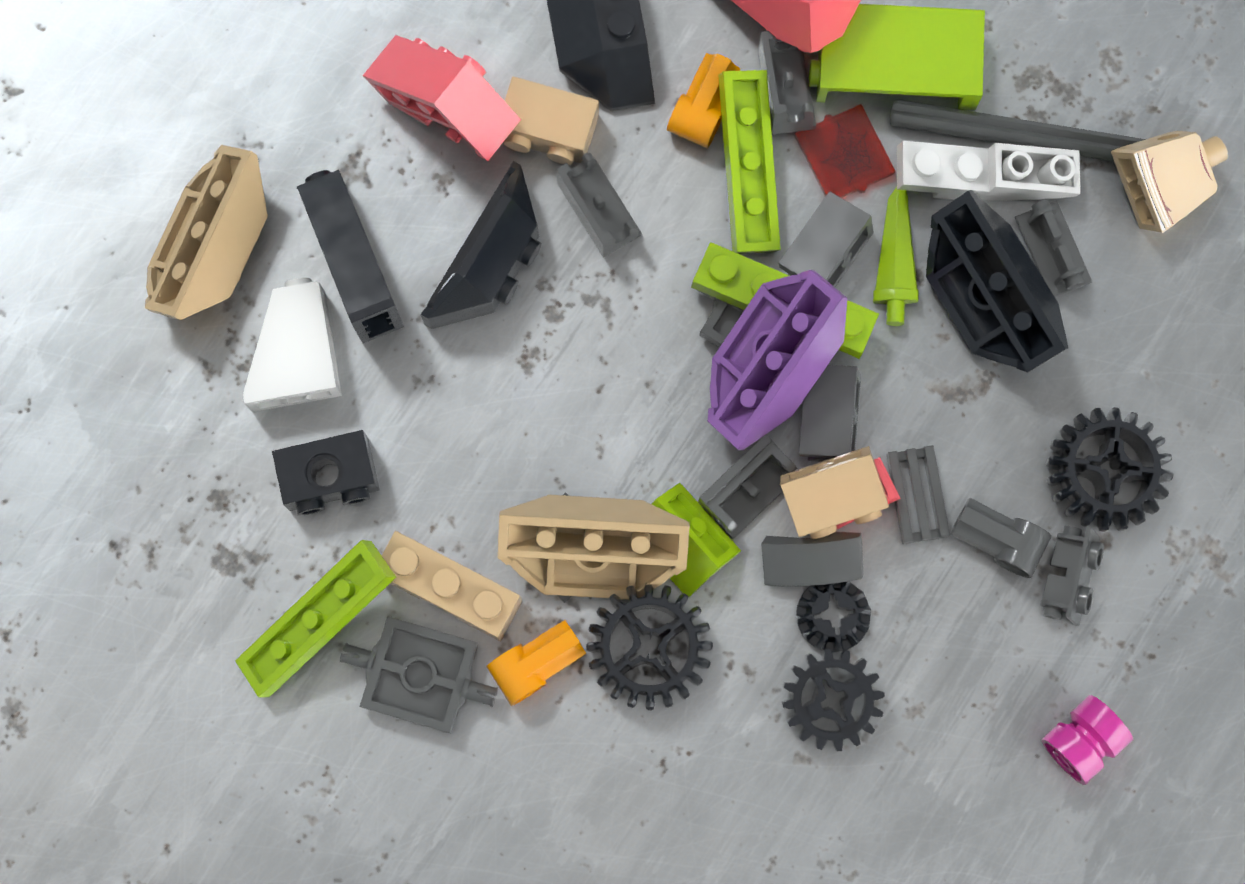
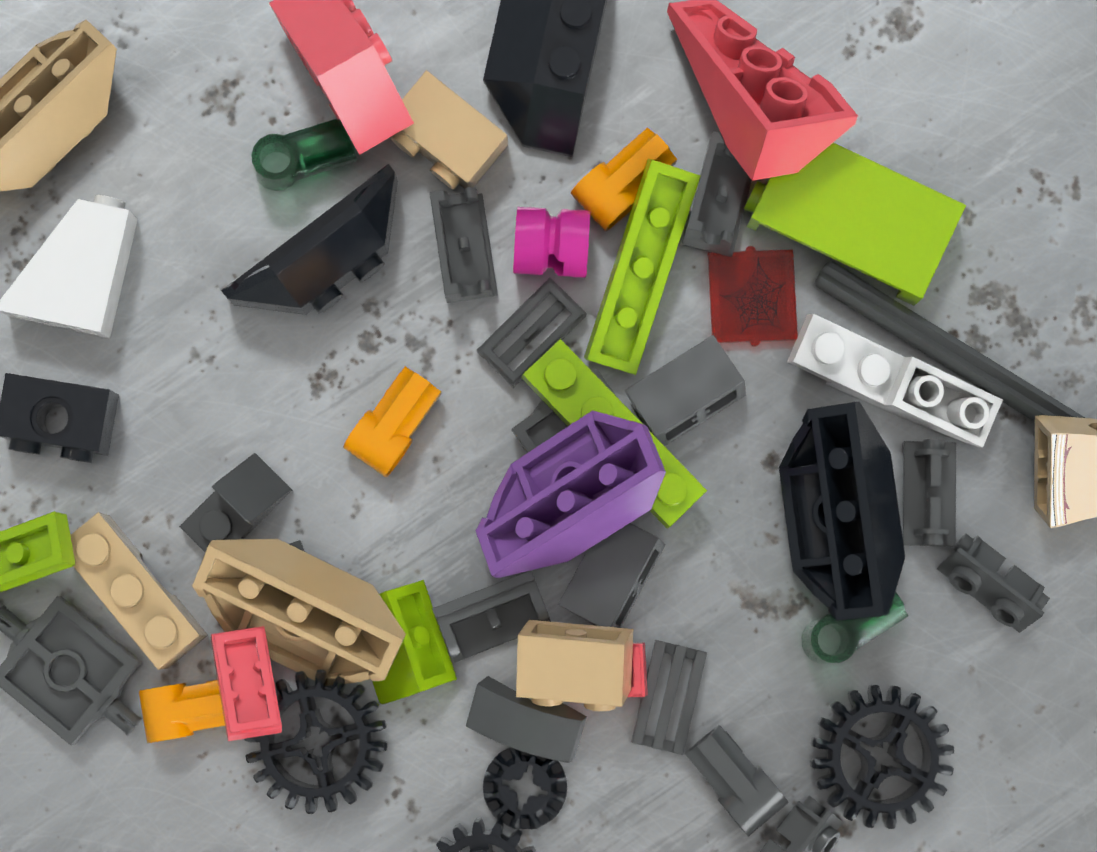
camera: 20 degrees right, 5 degrees up
black slope [297,170,404,344] -> none
lime bar [873,186,919,326] -> none
none -> dark grey slope [179,453,292,552]
none -> coral plate [211,626,282,741]
none -> clear green piece [251,119,357,191]
none -> light orange piece [343,366,442,478]
none -> dark grey tile [477,278,587,388]
none -> dark pink wheel [513,206,590,278]
none -> clear green piece [802,592,908,664]
none -> dark grey hinge [937,533,1050,633]

